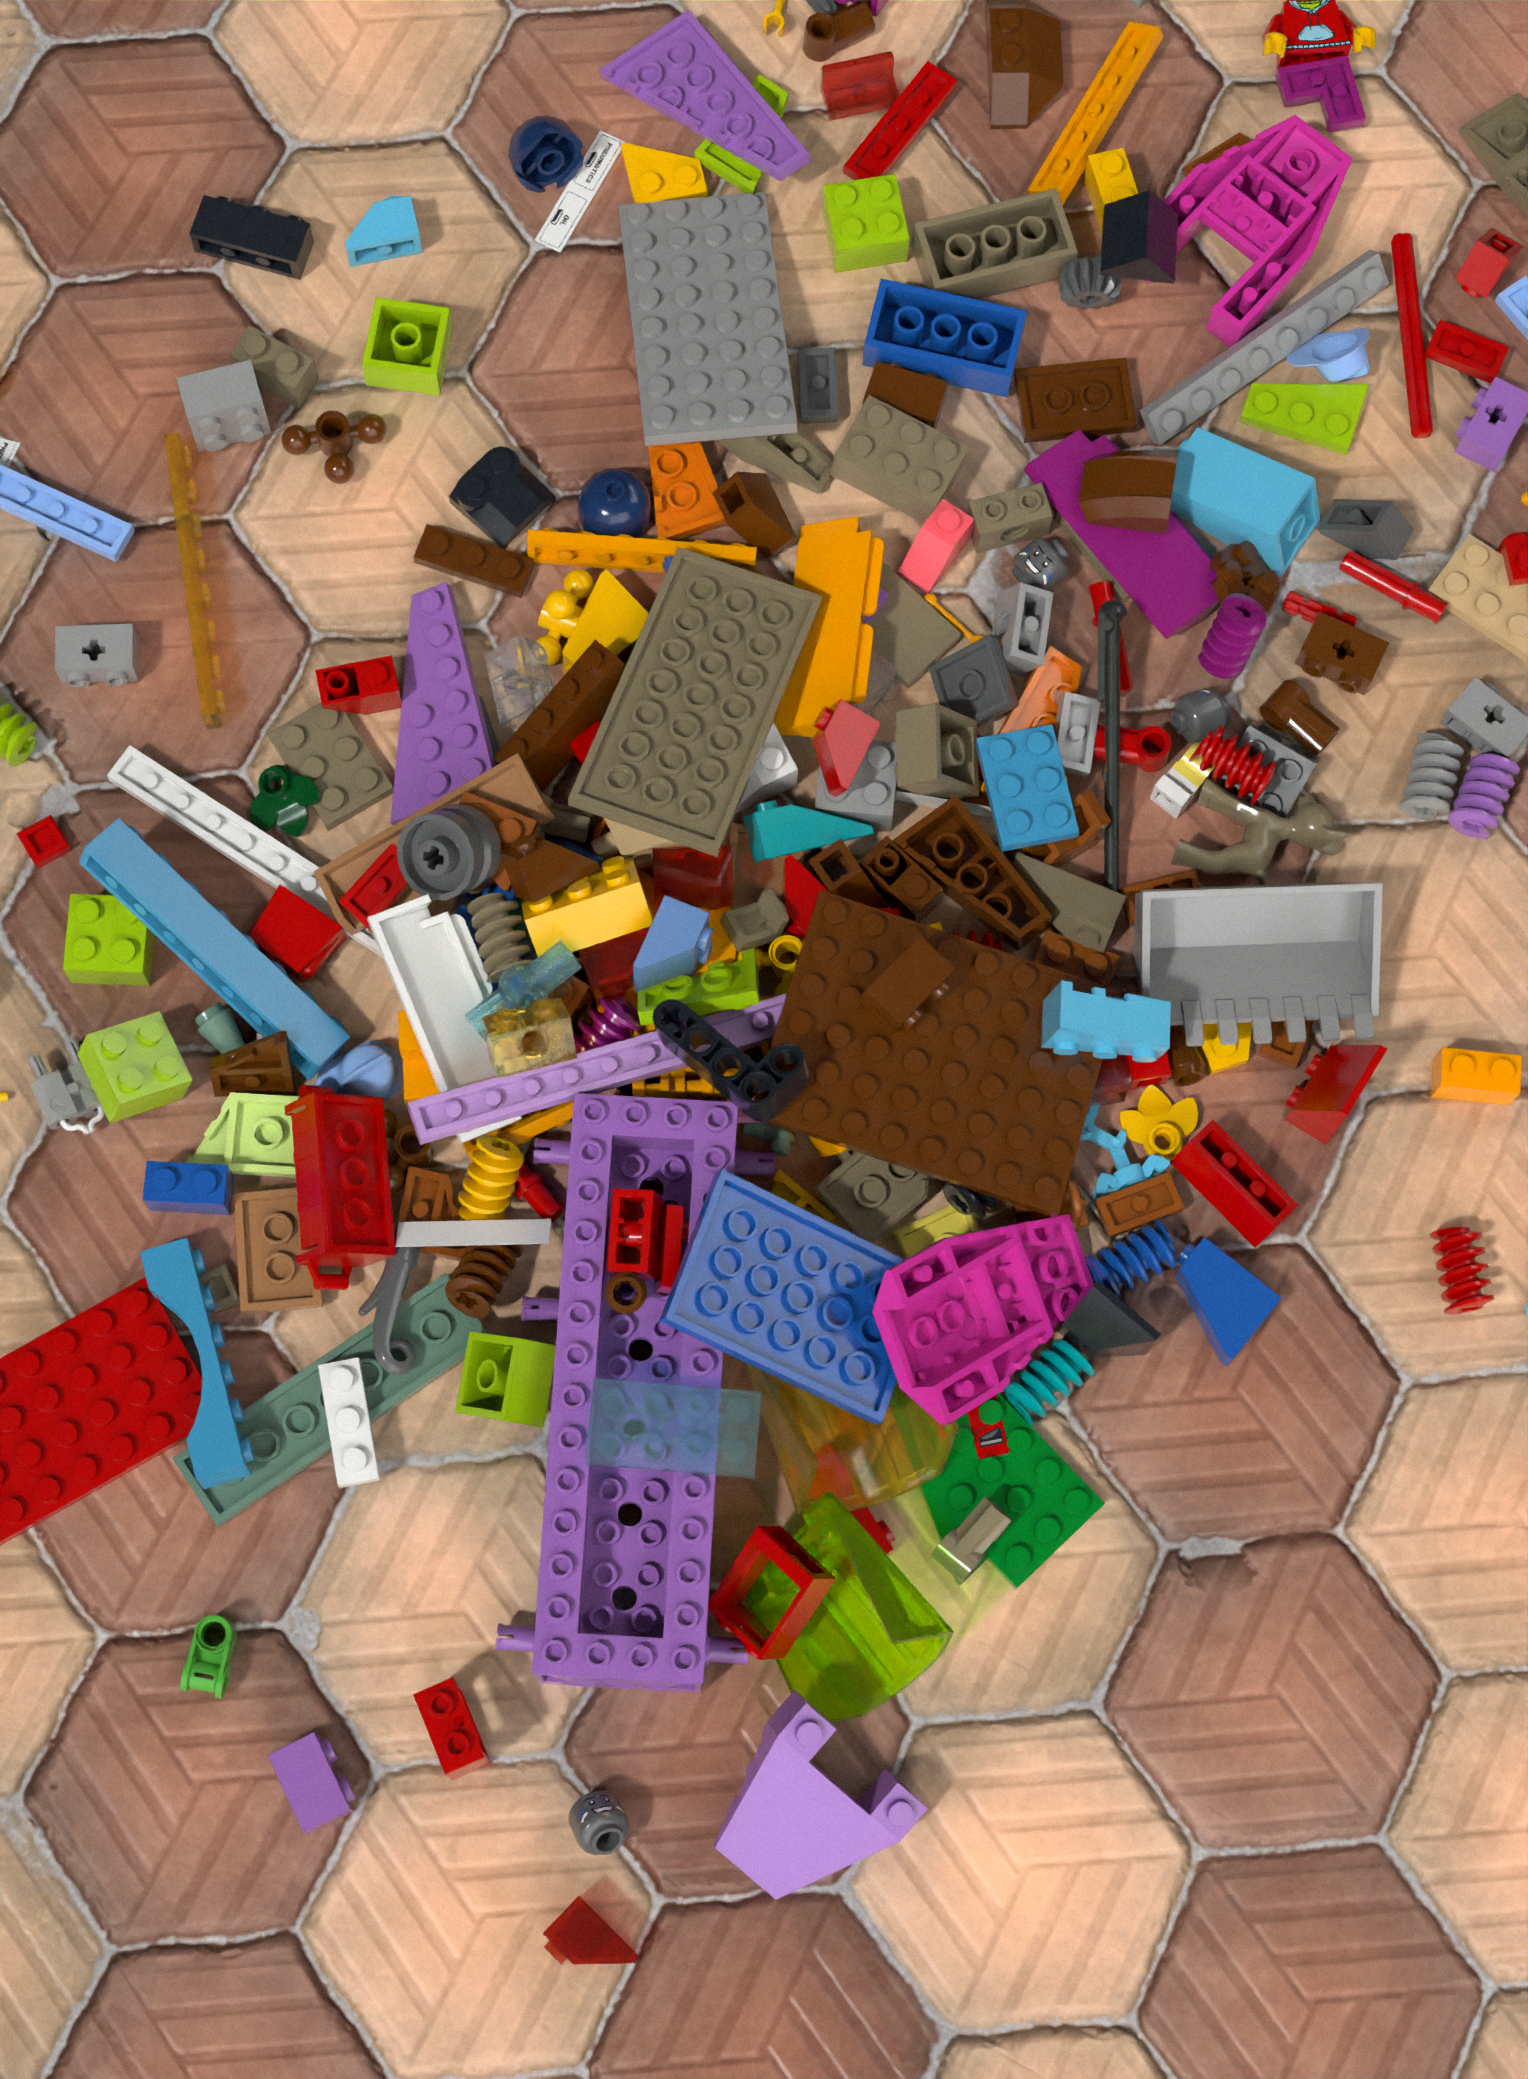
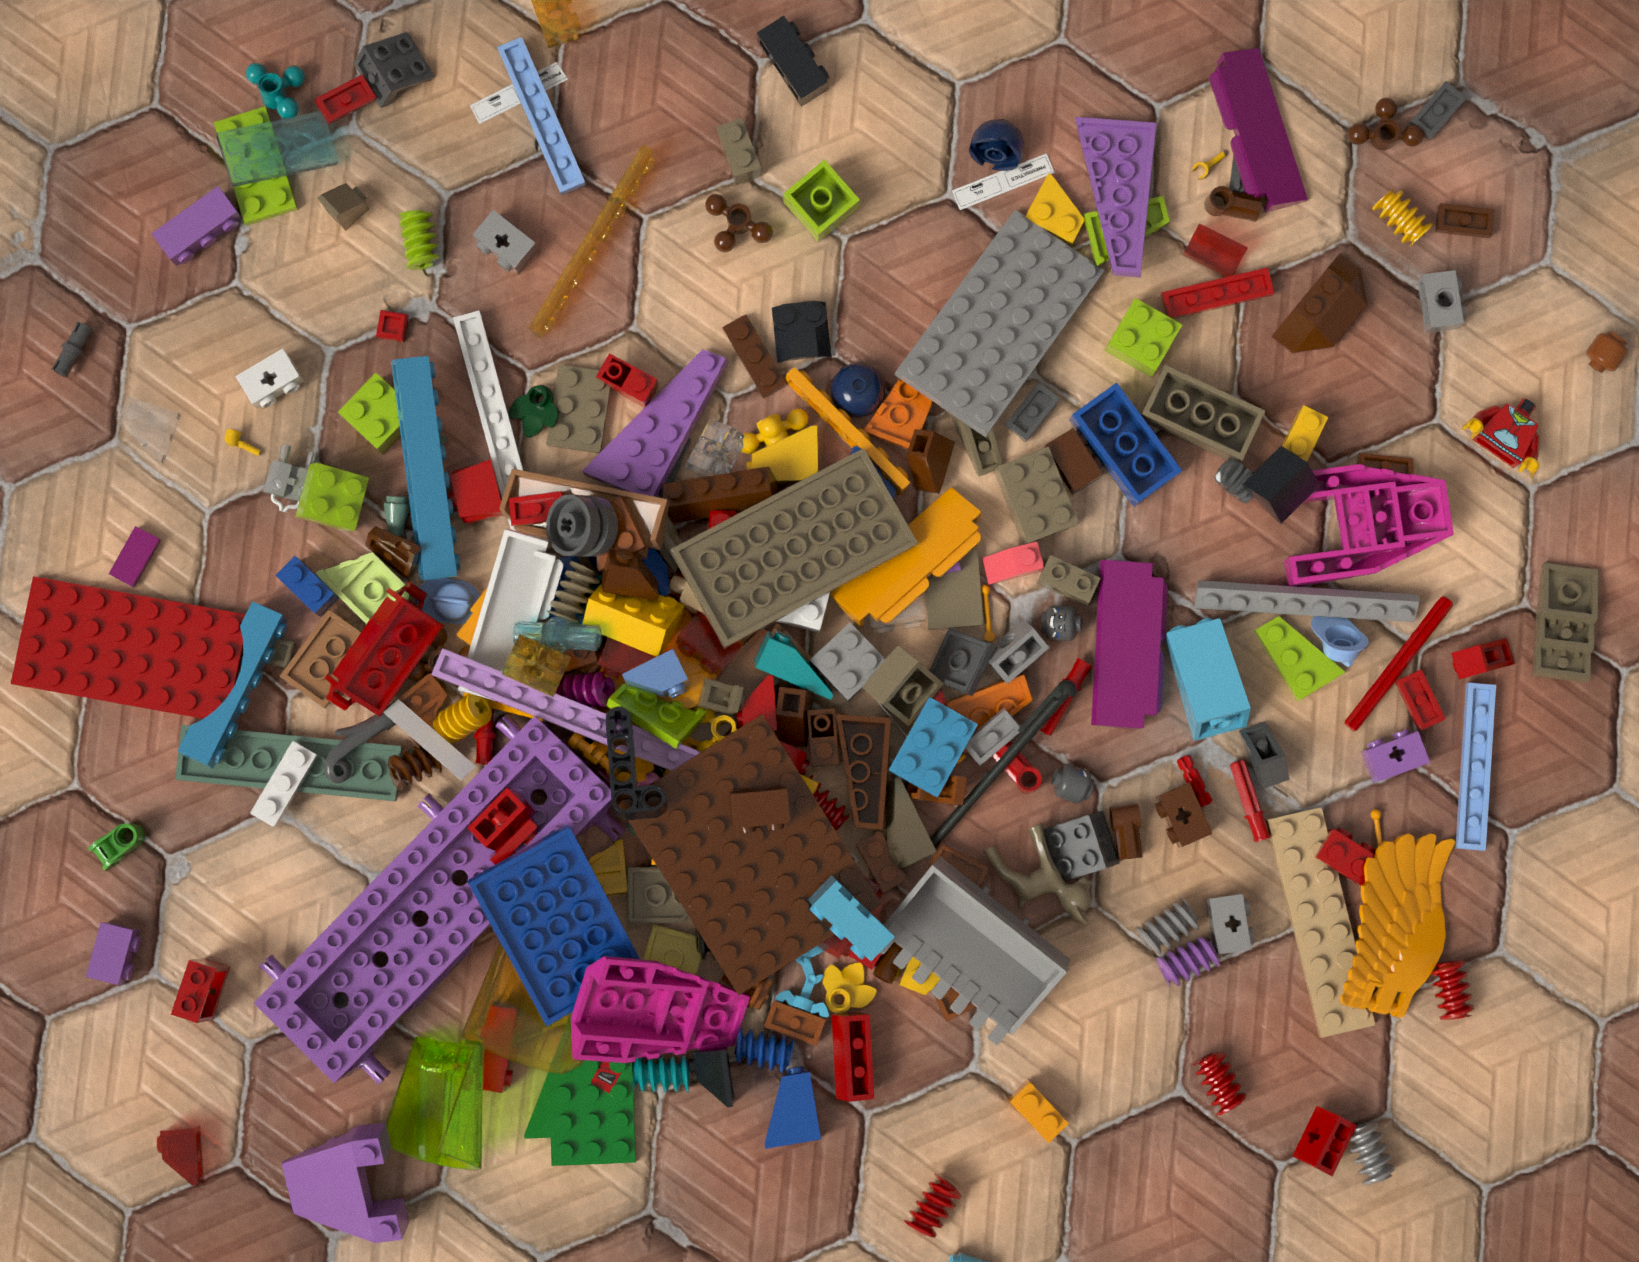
camera: 45 degrees right, 10 degrees up
light grey brick [176,359,271,452] -> none
medium azure slope [345,195,422,267] -> none
lime brick [455,1331,556,1428] -> none
dark grey head [568,1791,630,1855] -> none
clear light blue plate [585,1378,763,1479] -> none
reddish brown cone [605,1272,647,1314] -> none
red window [708,1526,836,1660] -> none
slope [812,699,881,797] -> none
dark tan piece [930,1497,1012,1583] -> none
reddish brown plate [1014,358,1137,443] -> none
light orange plate [1028,21,1164,206] -> none
reddish brown slope [1078,450,1178,534] -> none
white leg [1150,742,1215,820] -> none
red piece [1188,725,1277,806] -> none
magenta piece [1198,593,1267,679] -> none
reddish brown plate [1210,541,1279,612] -> none
magenta plate [1275,55,1366,133] -> none
red slope [1285,1045,1387,1145] -> none

